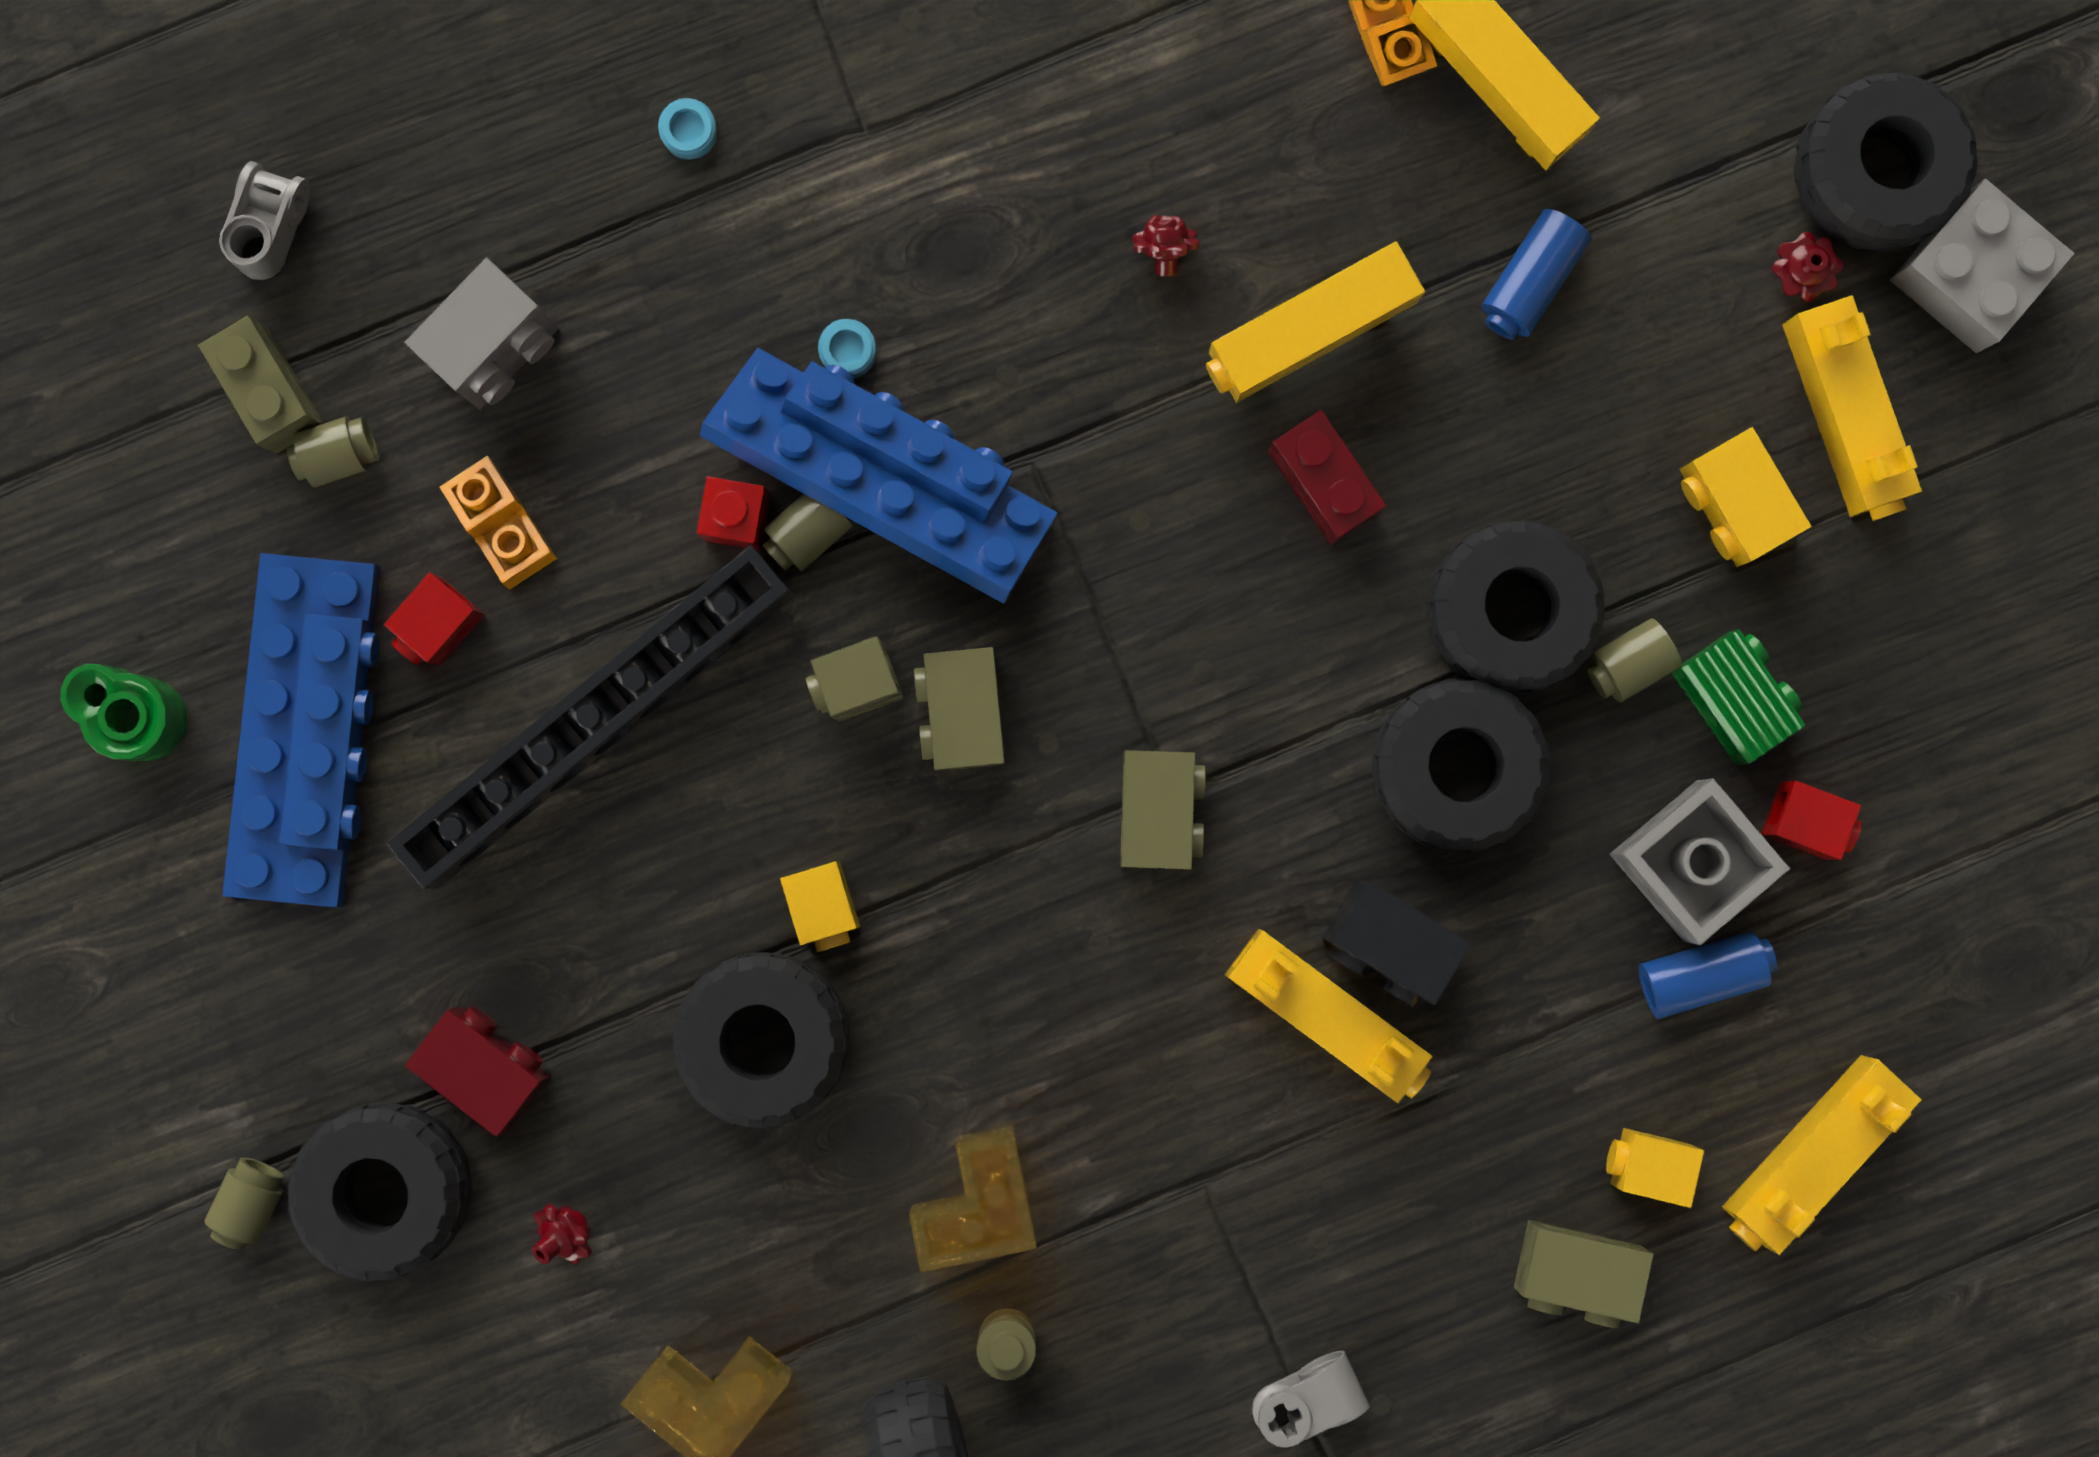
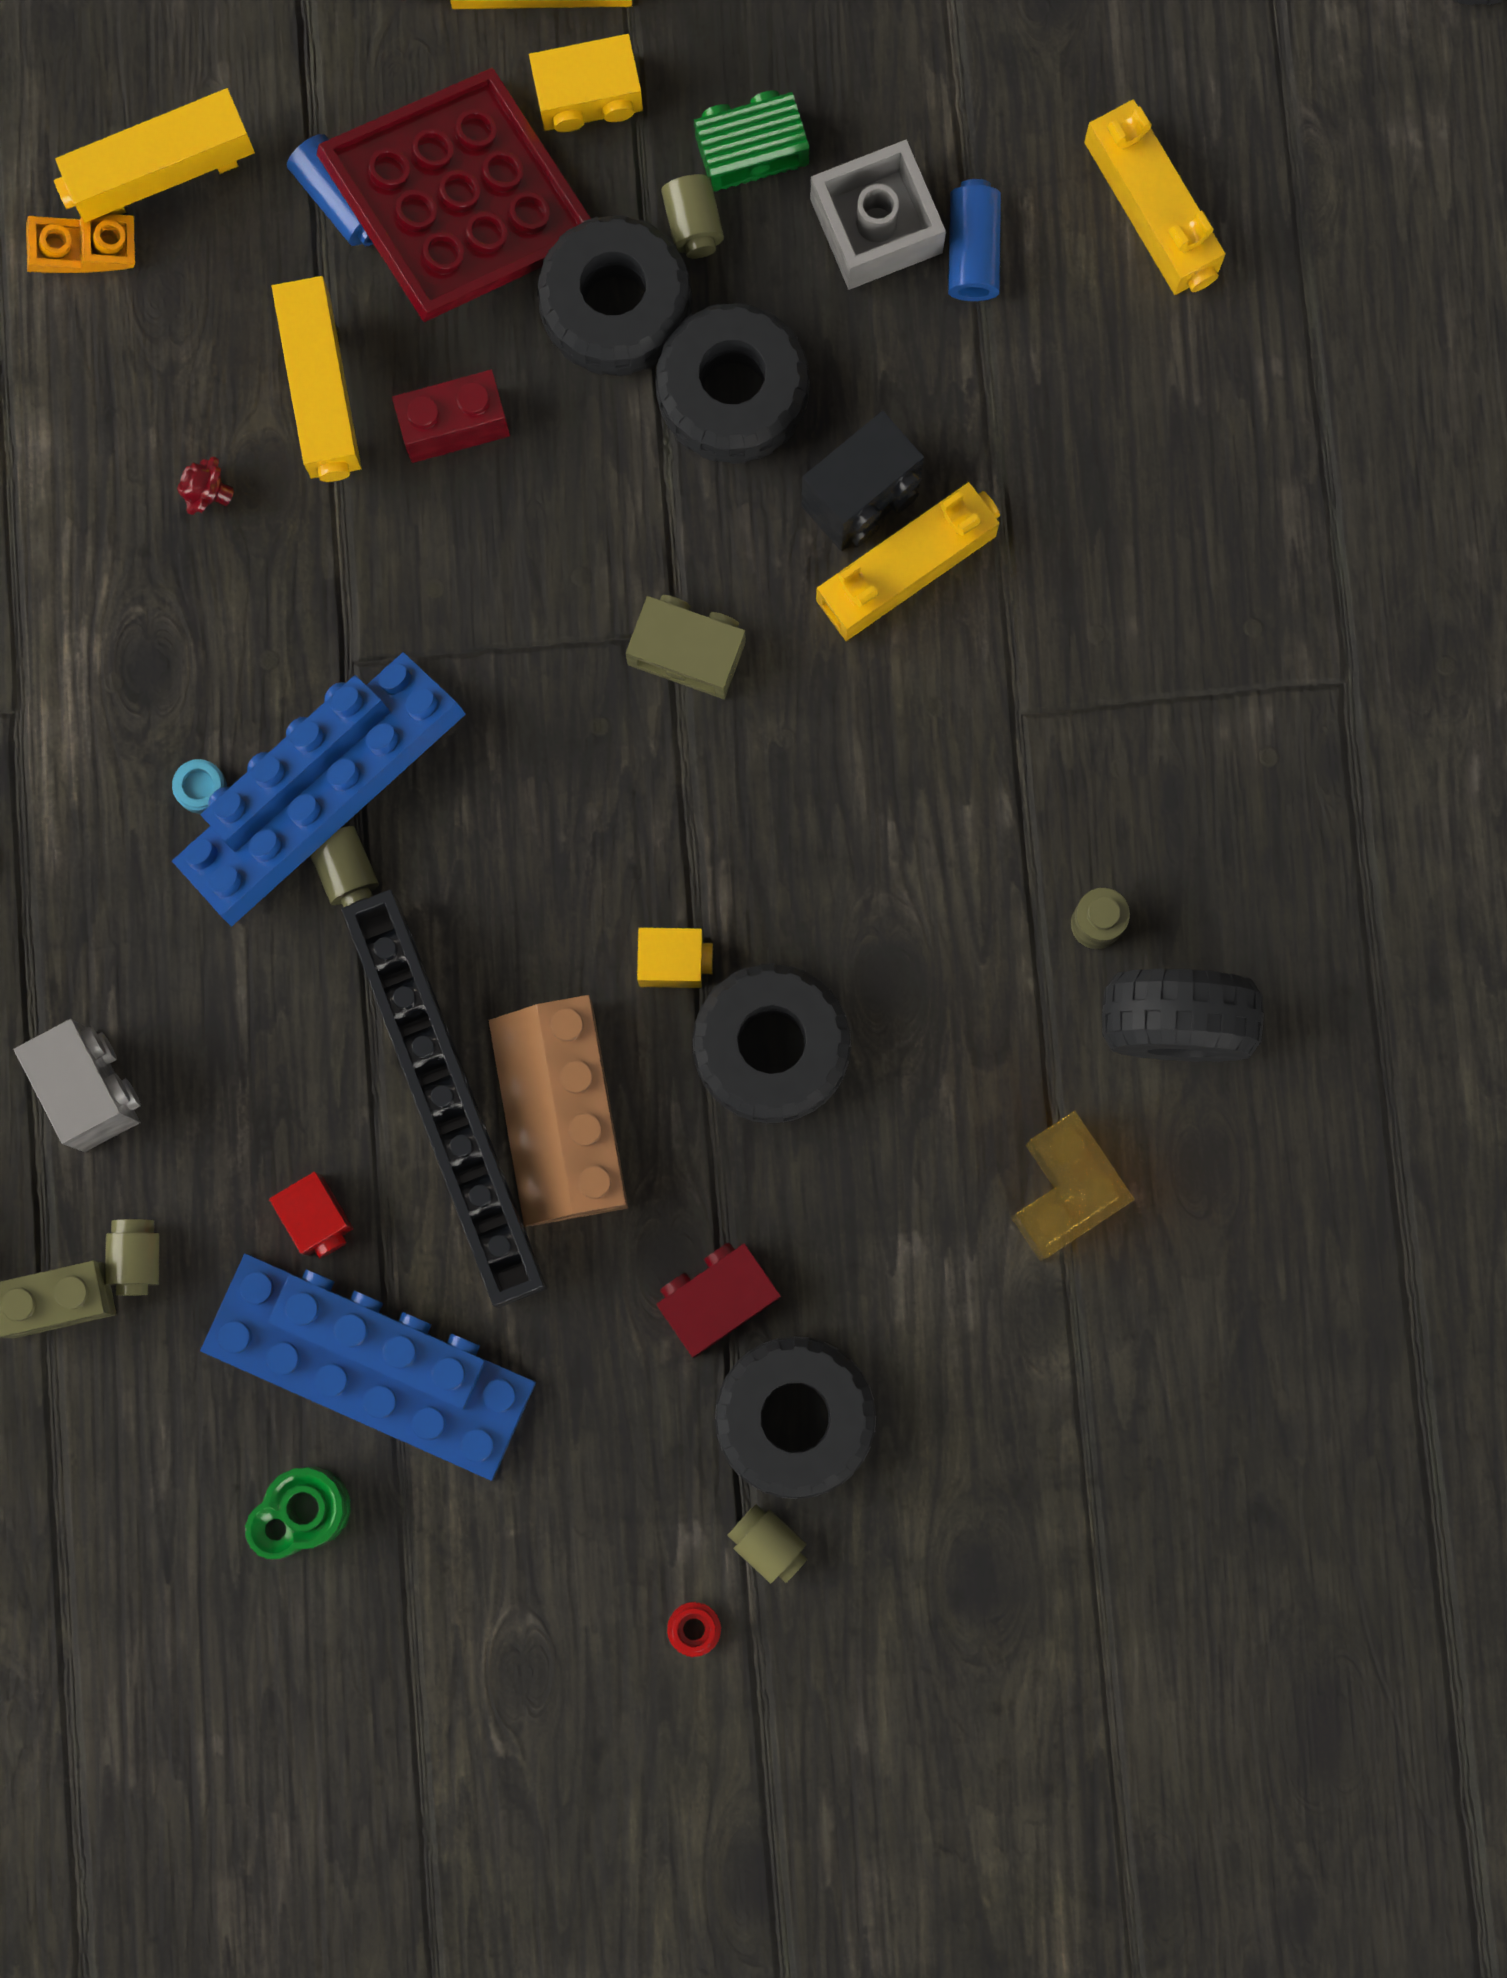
camera: 70 degrees left, 5 degrees down
light orange slope [440,456,557,590] -> none
dark red plant [531,1204,592,1265] -> none
red brick [696,476,771,551] -> none
olive brick [806,636,904,722] -> none
clear yellow brick [909,1125,1037,1272] -> none
olive brick [914,647,1005,771] -> none
light grey piece [1252,1351,1370,1448] -> none
olive brick [1514,1220,1653,1328] -> none
yellow brick [1606,1128,1704,1208] -> none
red brick [1761,780,1862,860] -> none
none -> dark red plate [316,67,591,322]
none -> medium nougat slope [489,995,628,1227]
none -> red plate [667,1602,721,1657]

